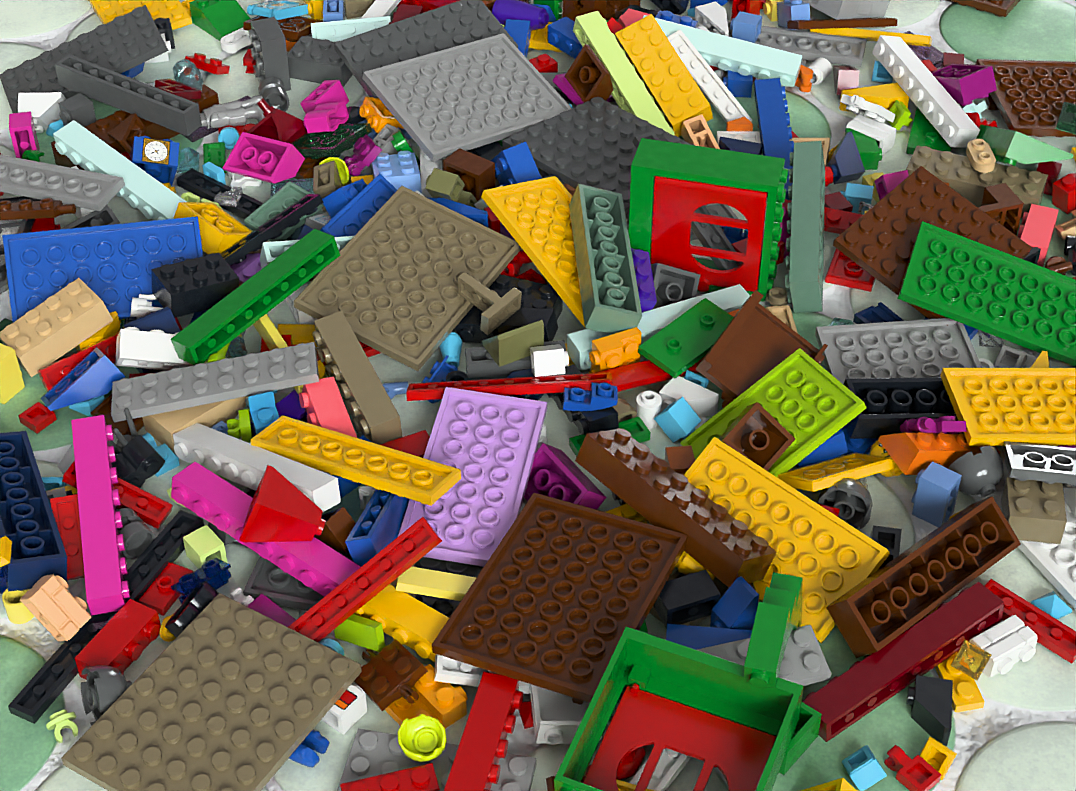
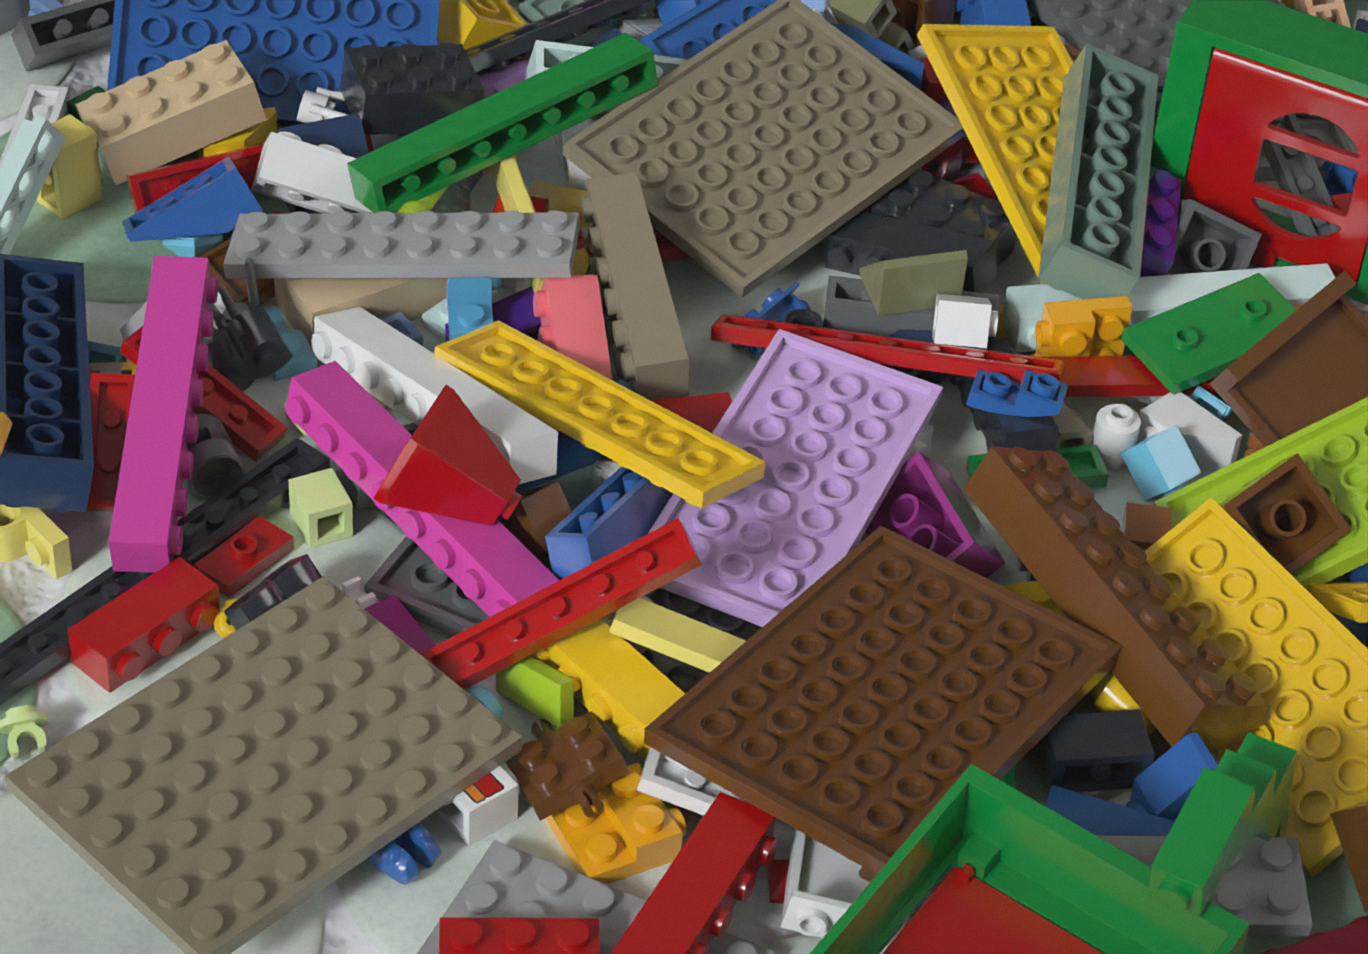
camera: 10 degrees right, 0 degrees up
red plate [18,402,57,433] -> none
light nougat brick [20,574,91,642] -> none
dark grey cylinder [81,665,132,726] -> none
clear blue hinge [170,558,231,604] -> none
lime tile [227,409,253,443] -> none
medium blue arm [383,381,408,399] -> none
neon yellow hair [397,714,447,762] -> none
medium azure cone [439,332,463,368] -> none
dark tan bracket [457,272,522,335] -> none

